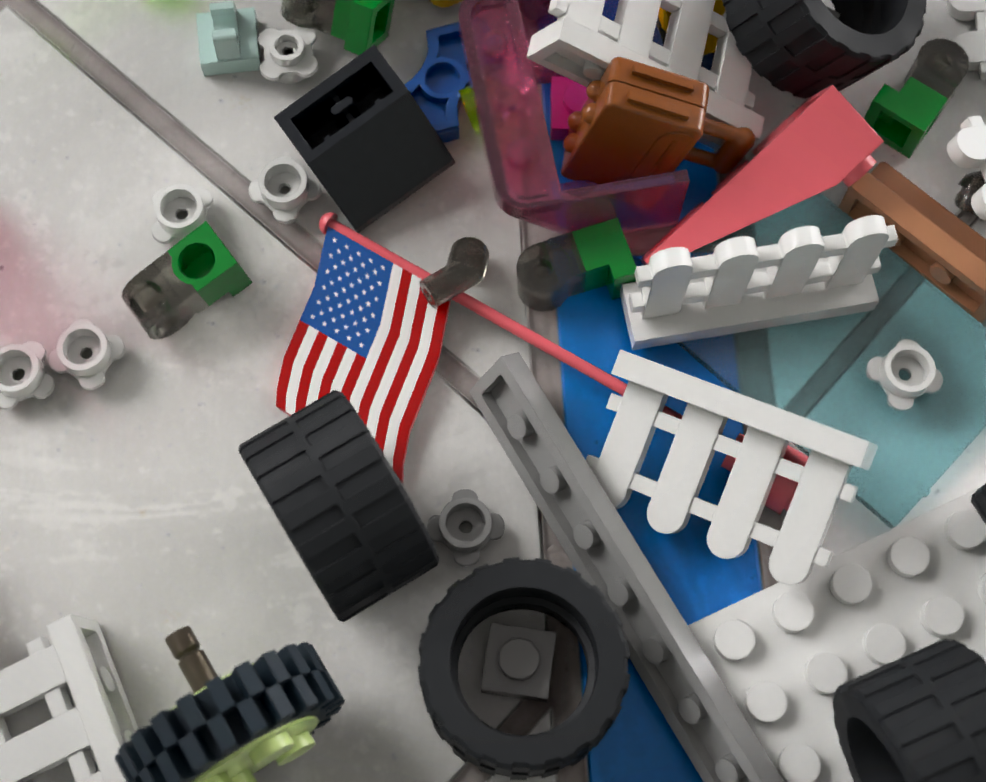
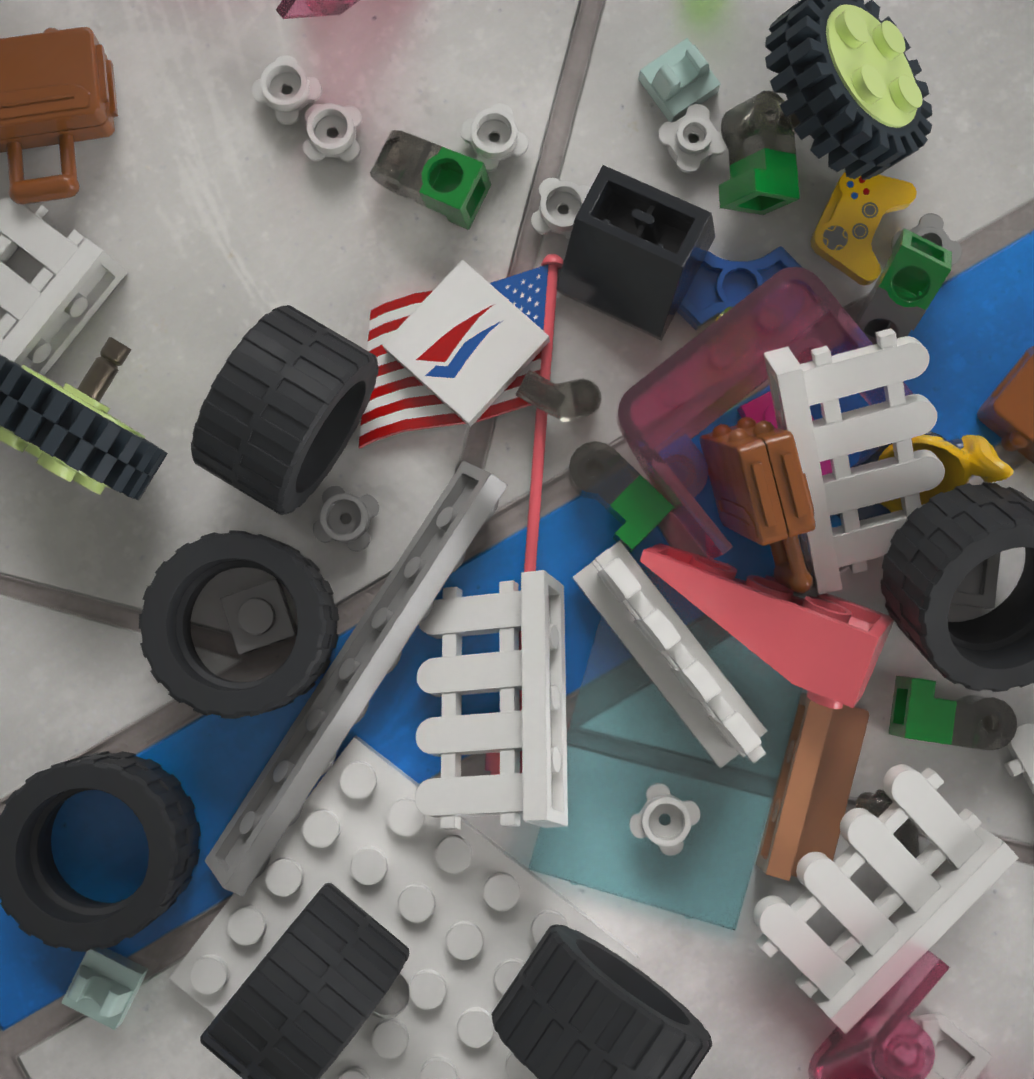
camera: 65 degrees right, 15 degrees up
none -> white tile [382,259,550,427]

